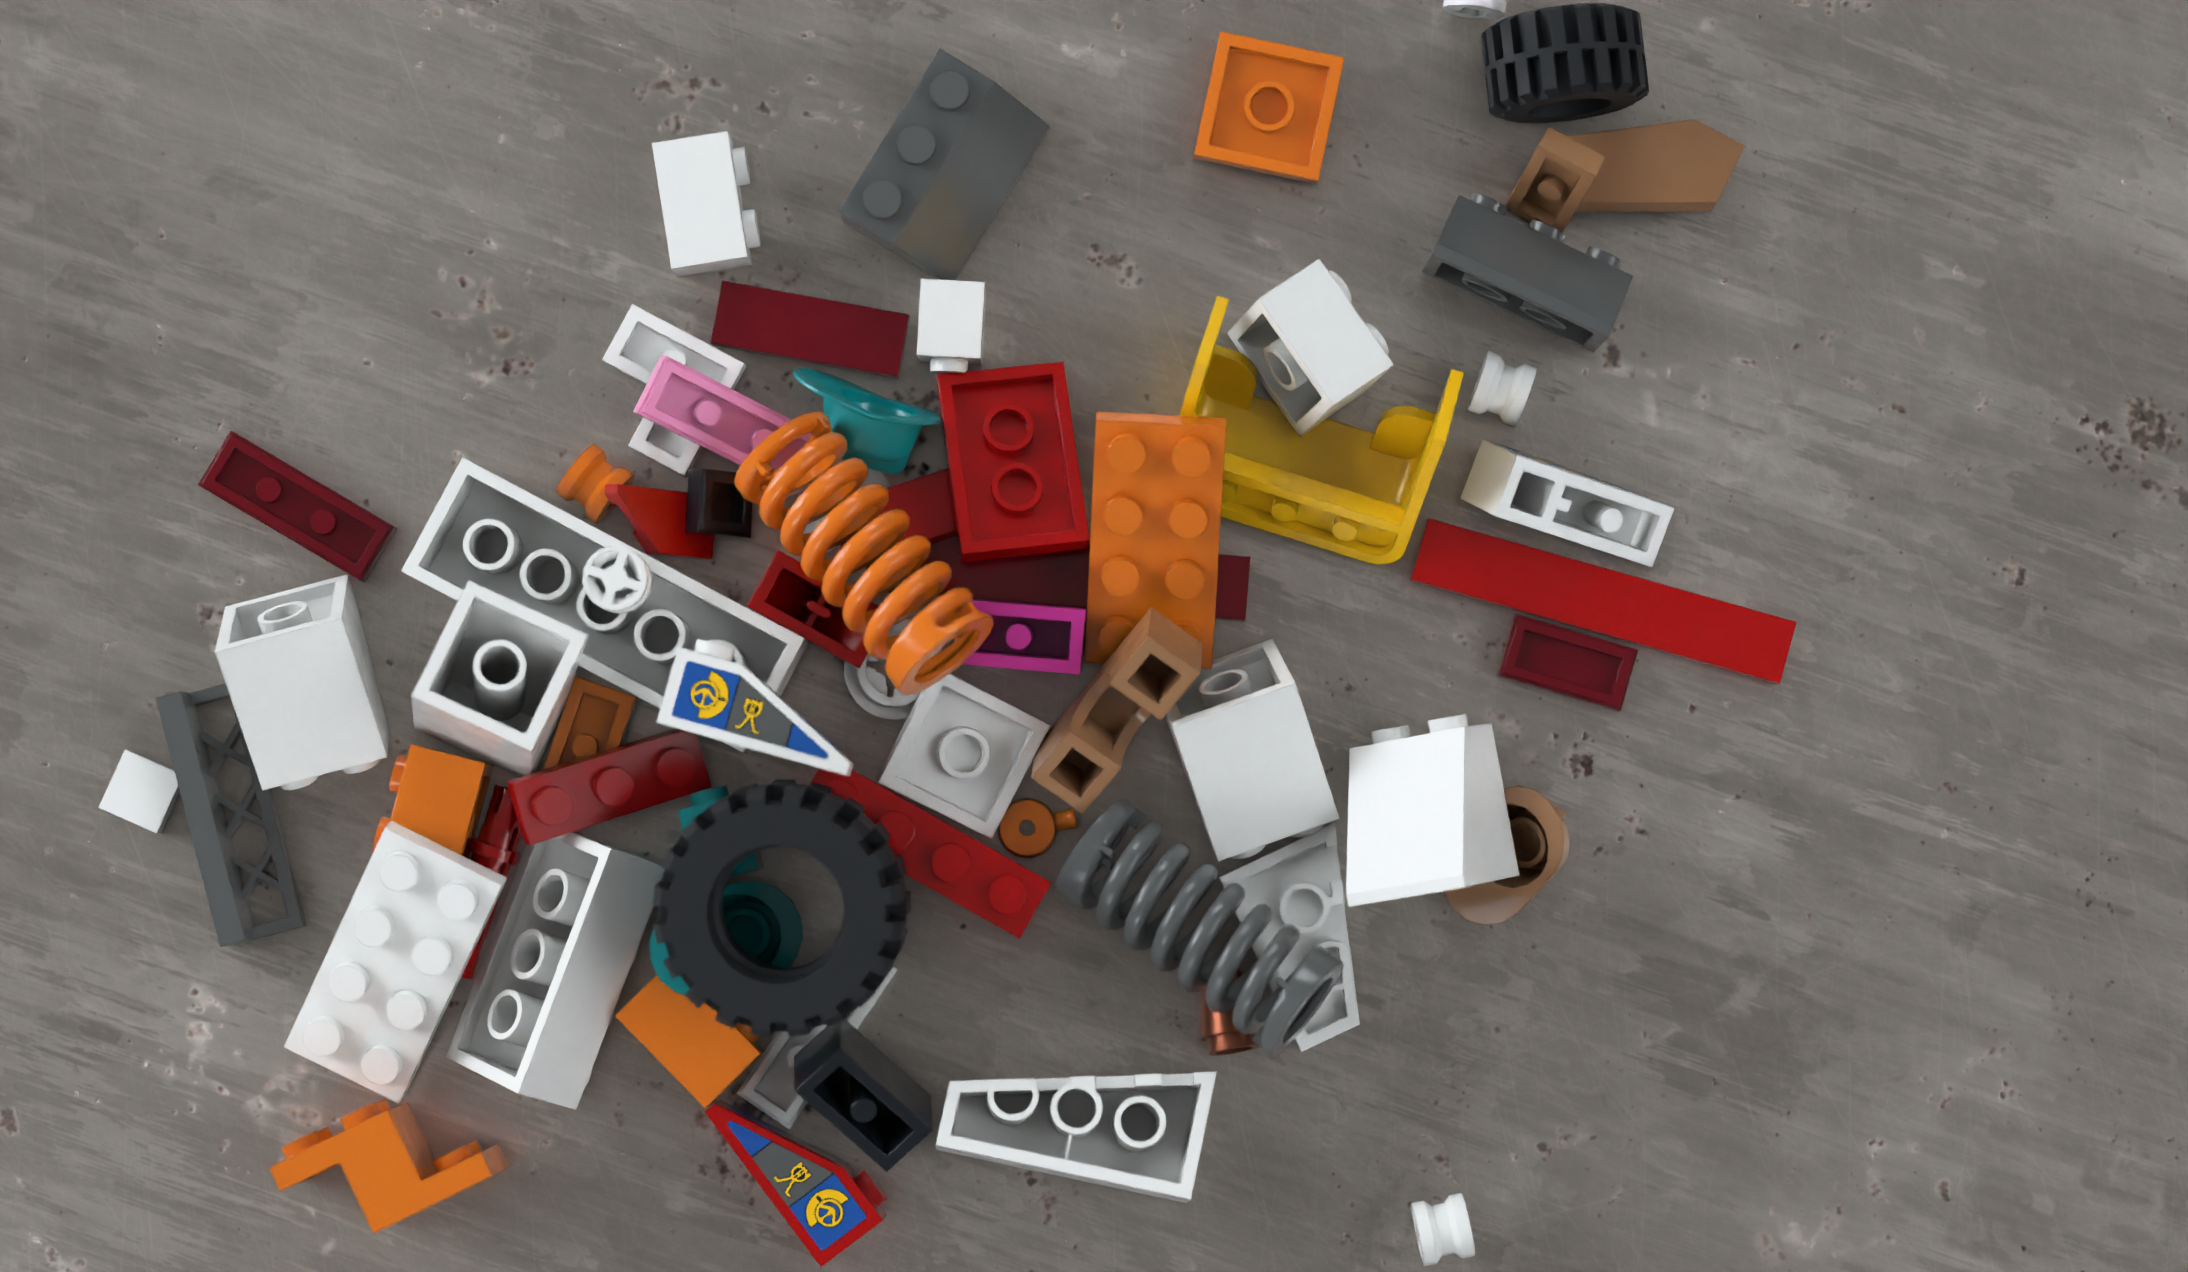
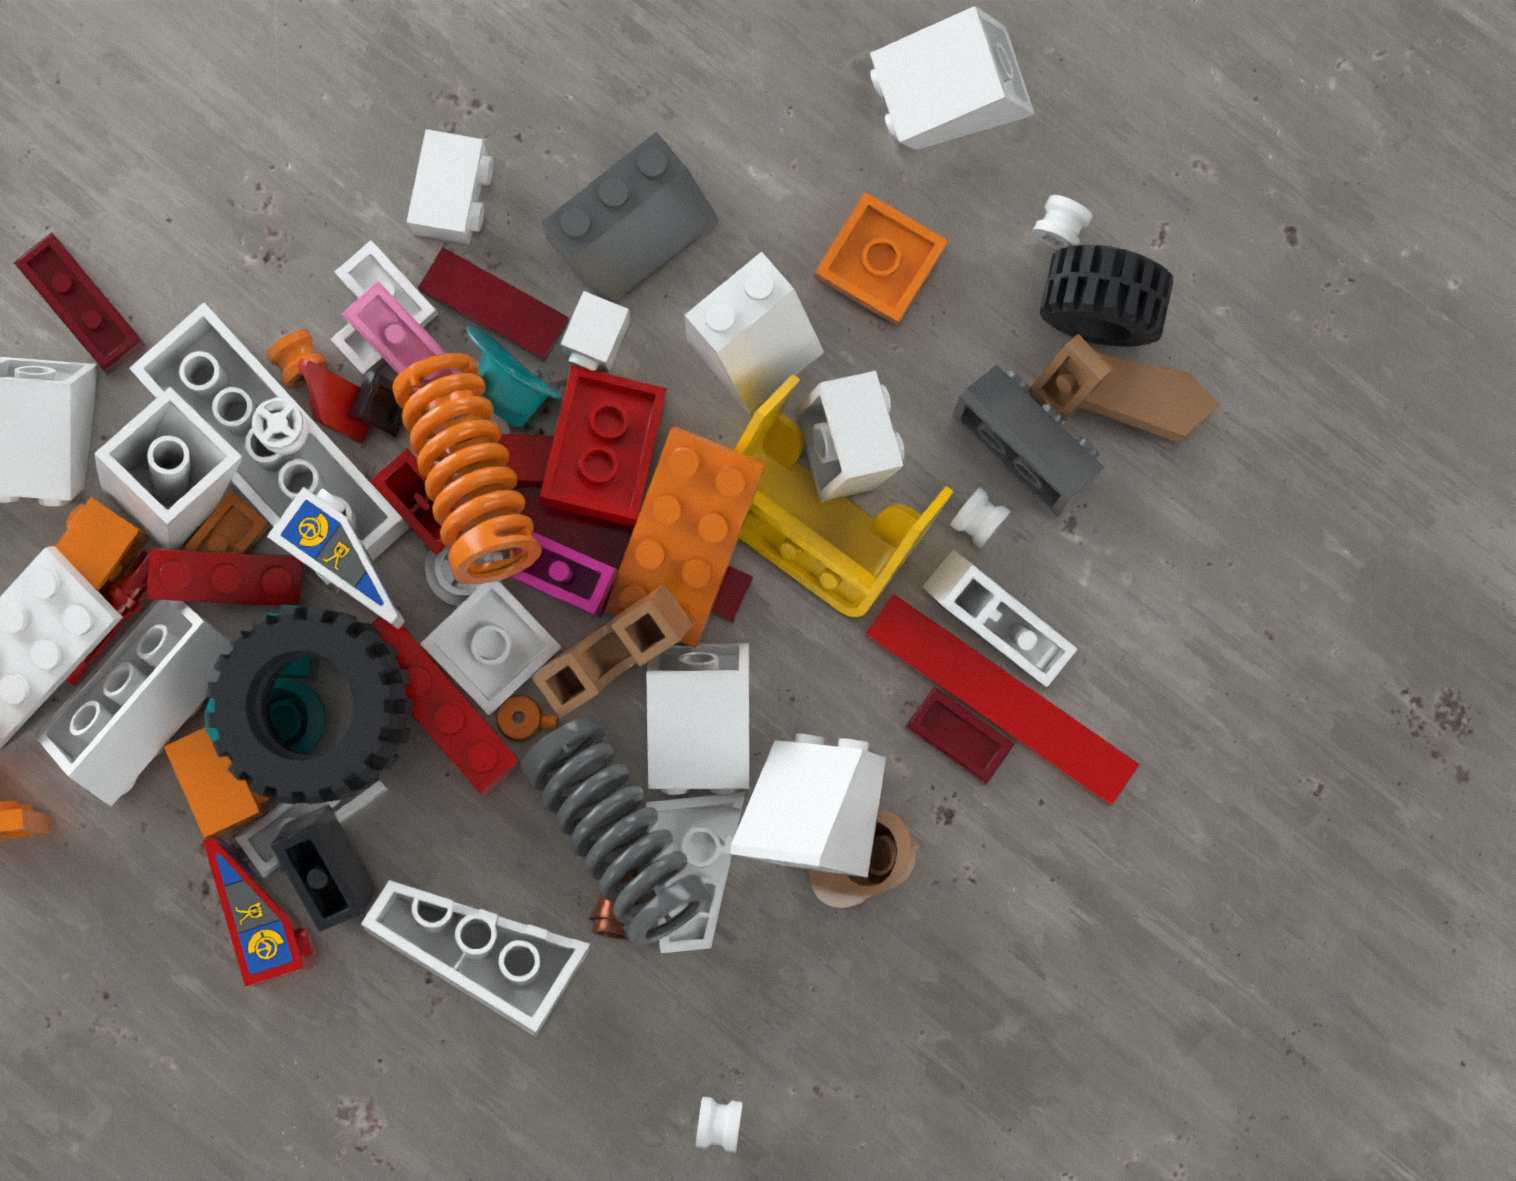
camera: 20 degrees right, 5 degrees down
none -> white slope [685,252,824,415]

